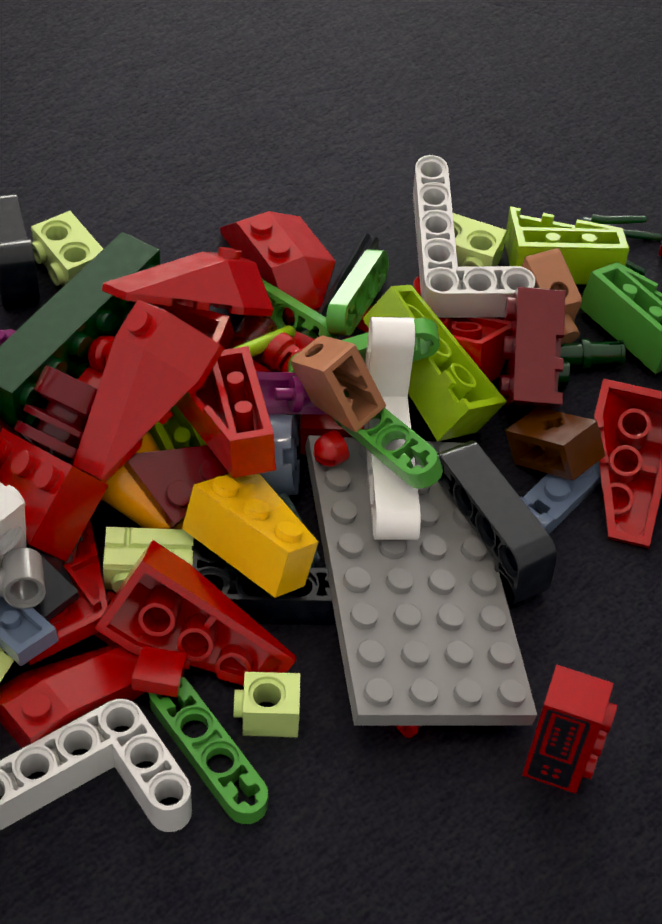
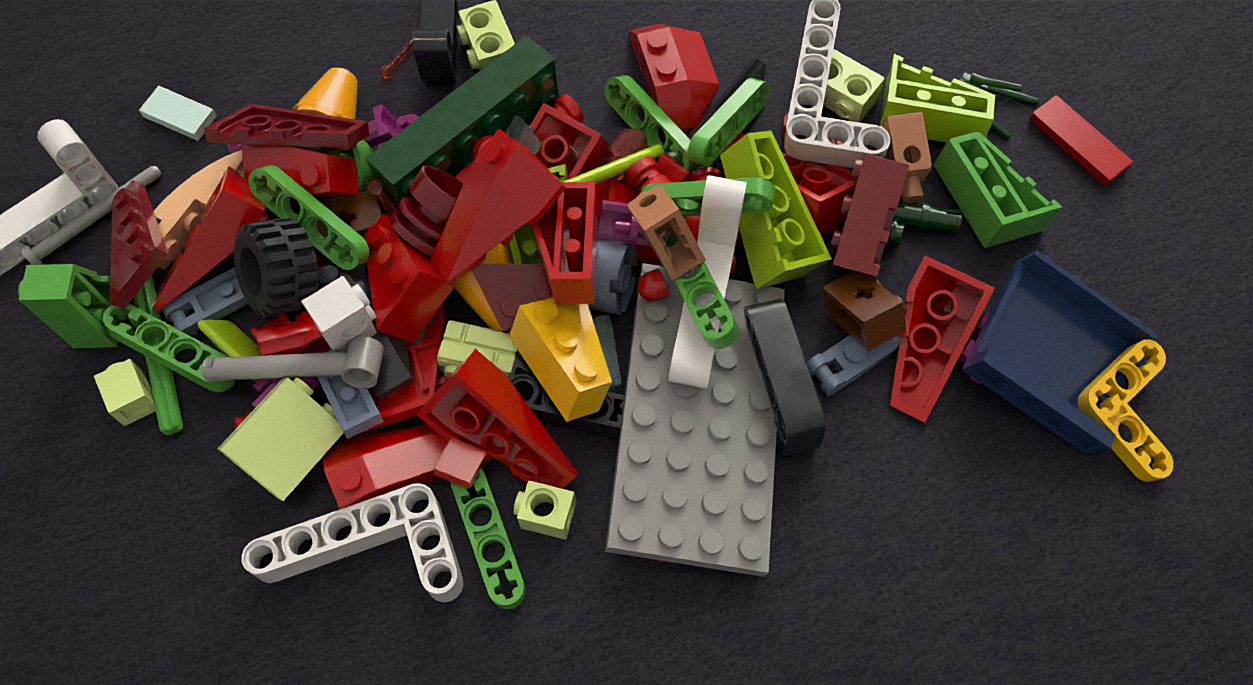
camera: 20 degrees right, 15 degrees up
red wedge [102,247,273,316] -> none
red brick [522,664,617,794] -> none

